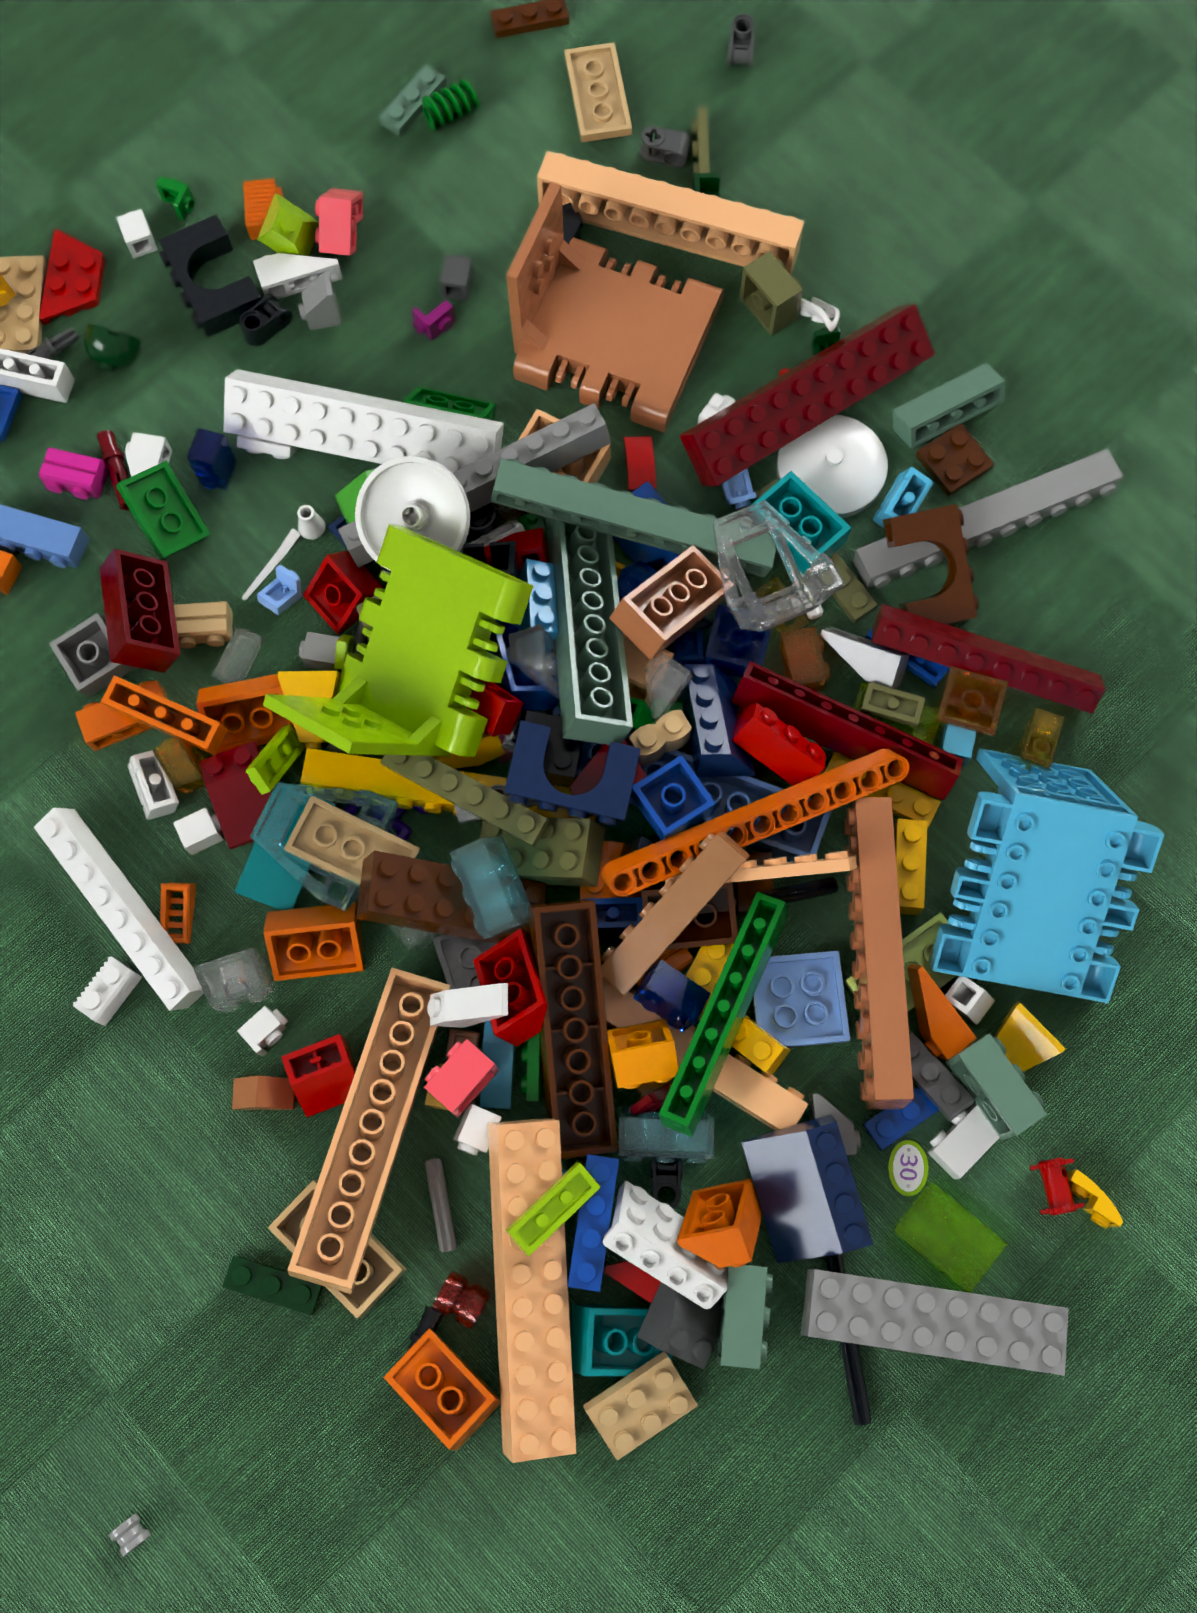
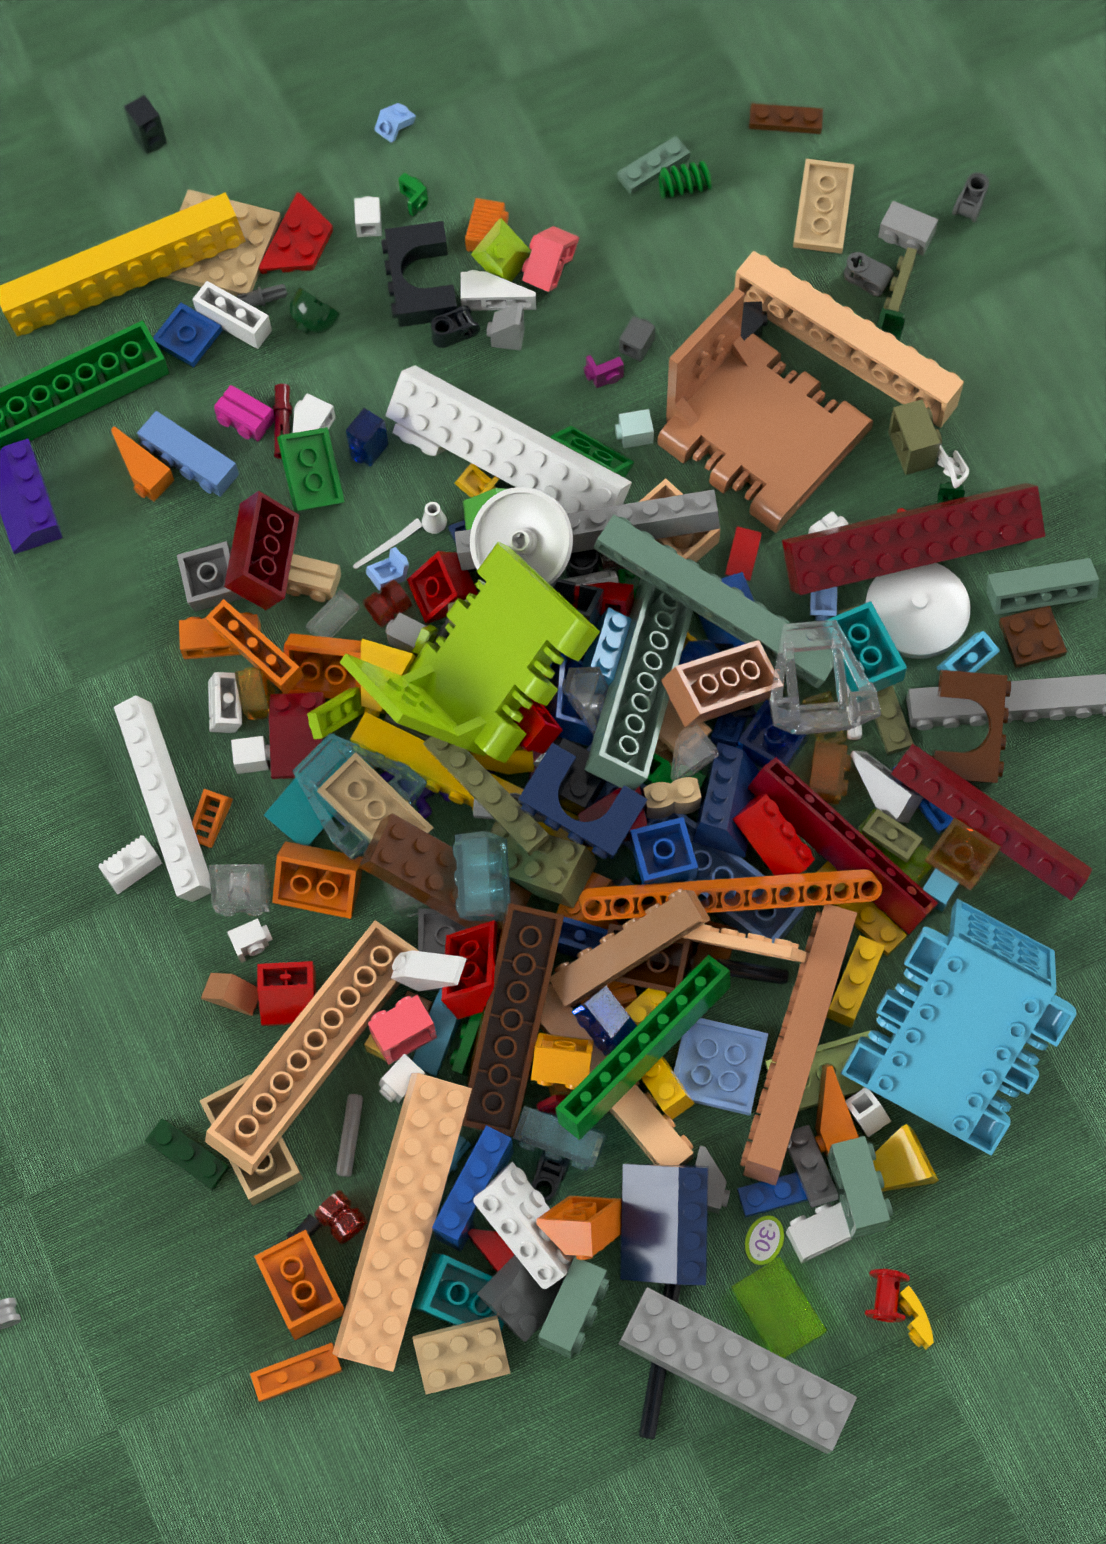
camera: 20 degrees right, 5 degrees down
lime plate [505,1162,601,1256] -> none
clear yellow slope [1019,708,1065,769] -> none
none -> orange plate [250,1343,342,1403]
none -> clear red wheel [363,579,412,628]
none -> light blue bracket [375,103,416,142]
none -> yellow bracket [454,463,499,498]
none -> light aqua brick [615,409,654,448]
none -> light grey brick [878,201,938,256]

